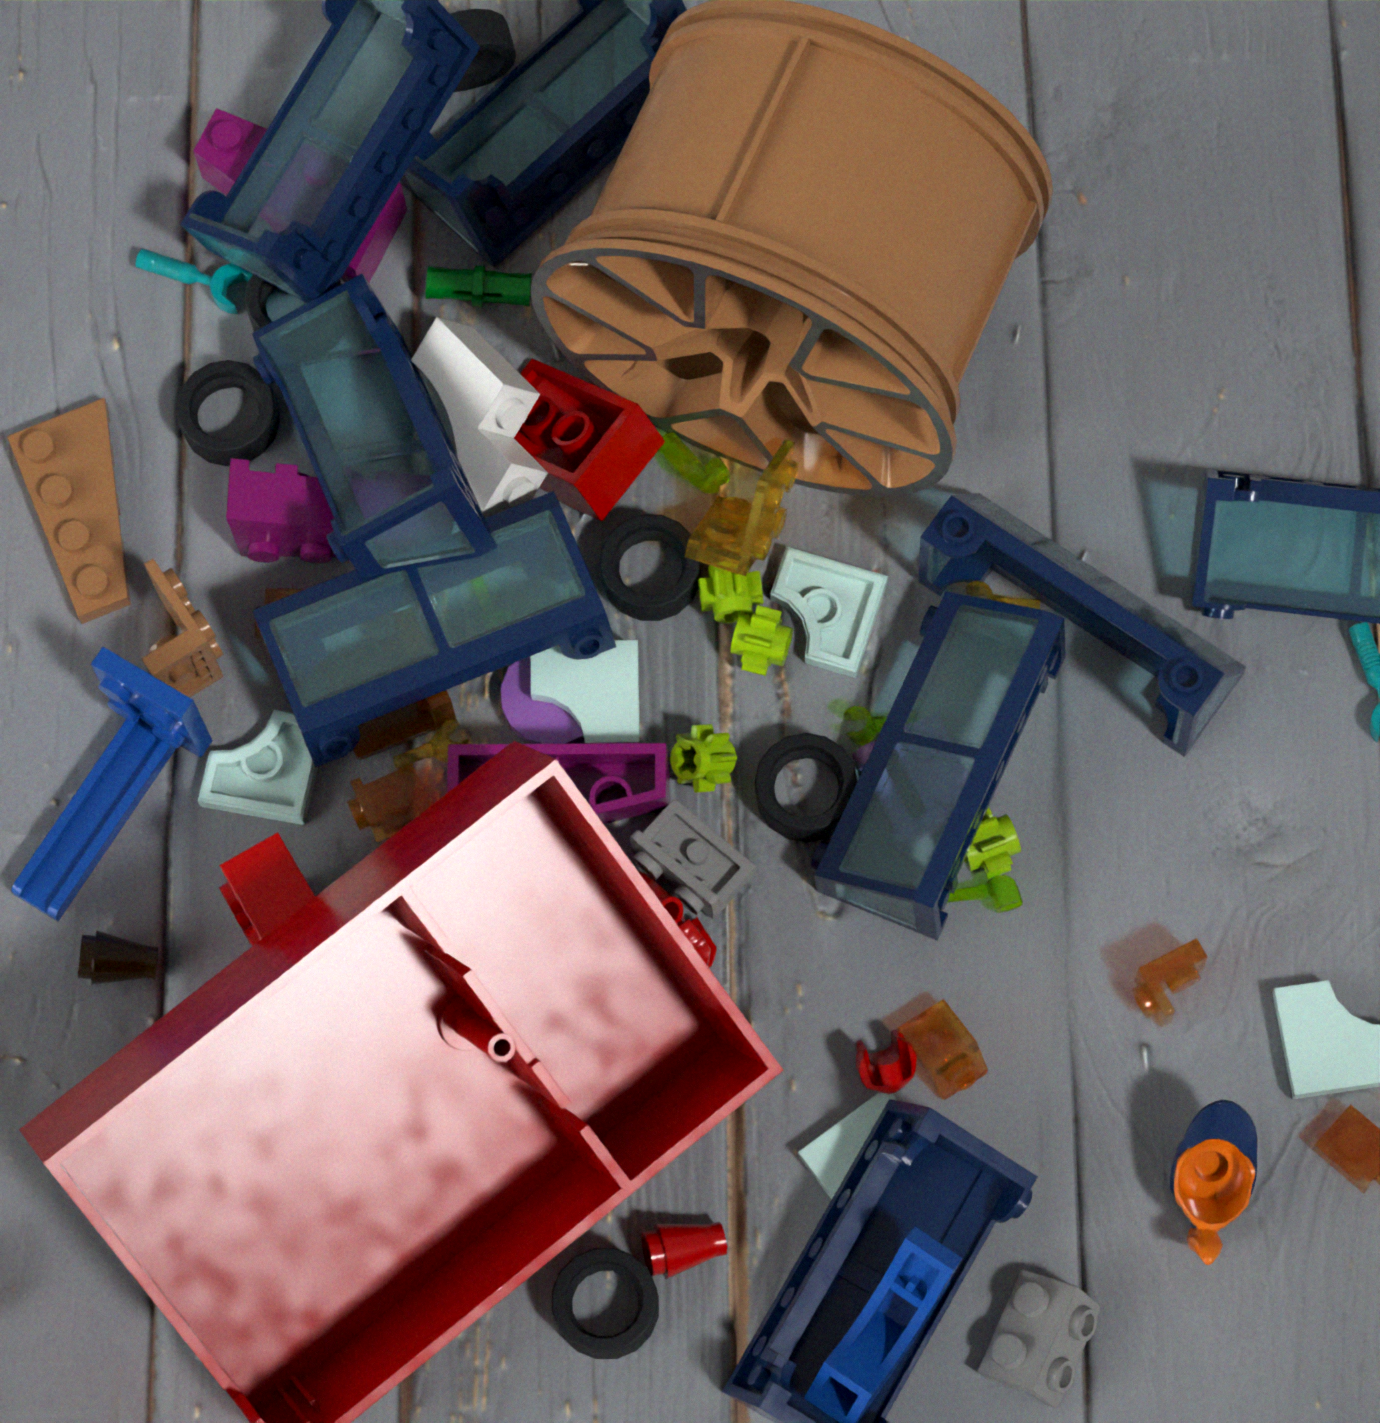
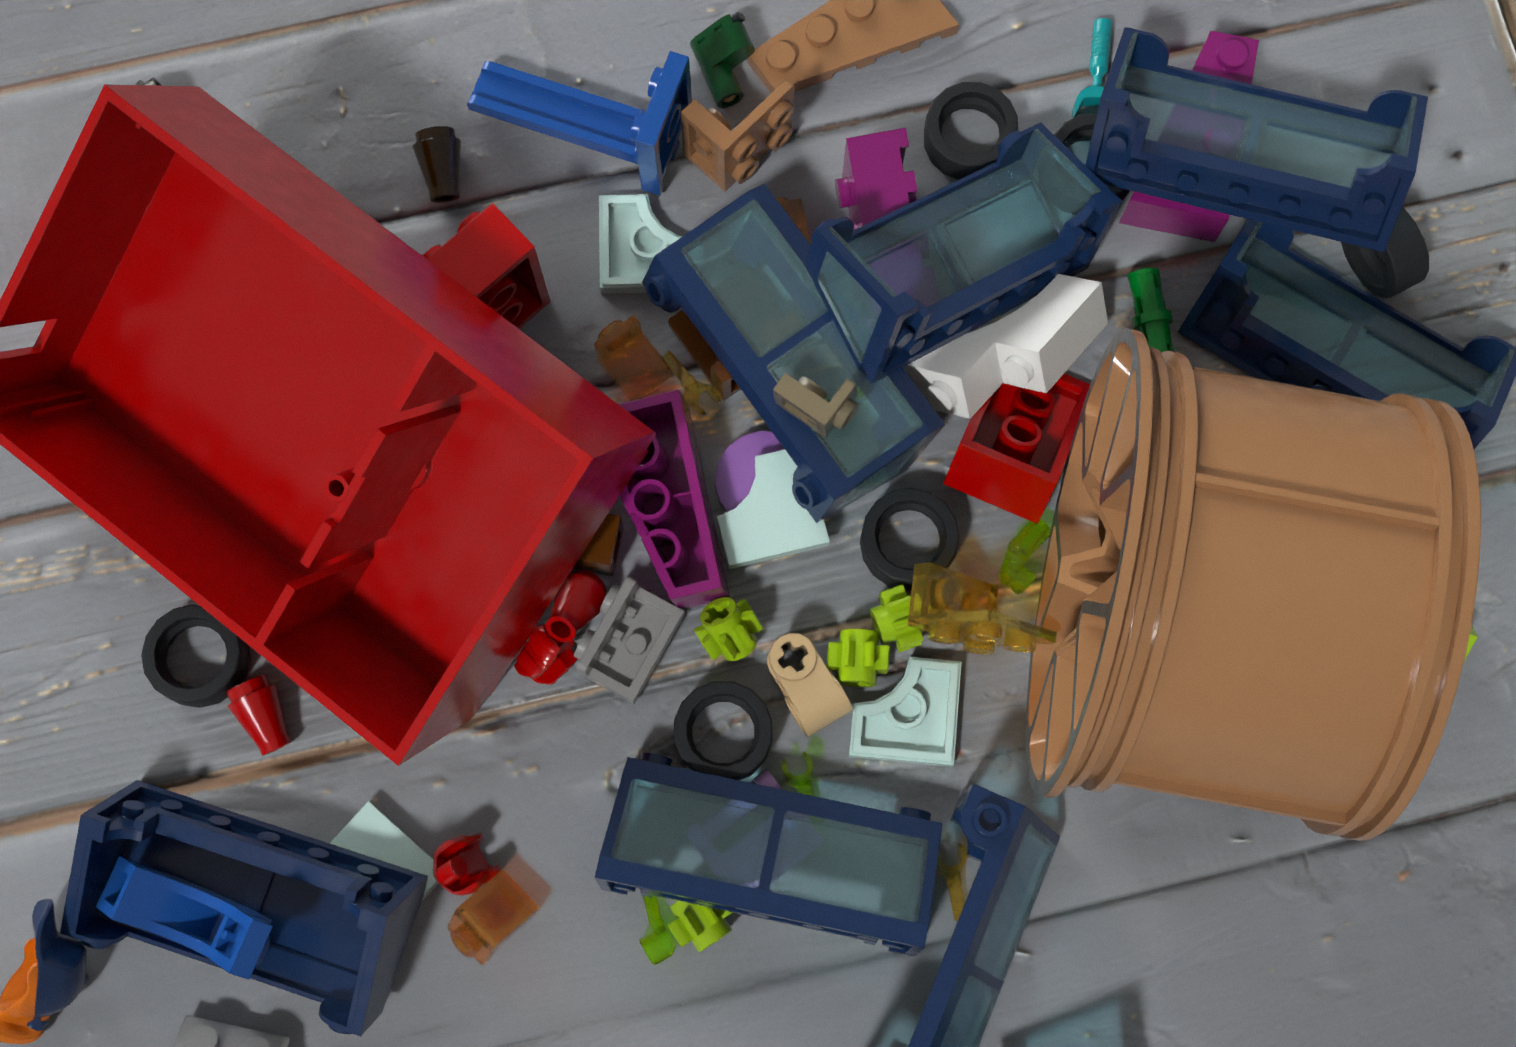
camera: 70 degrees right, 5 degrees up
none -> dark green piece [690,12,755,109]
none -> tan piece [767,633,853,738]
none -> dark tan bracket [773,373,859,439]

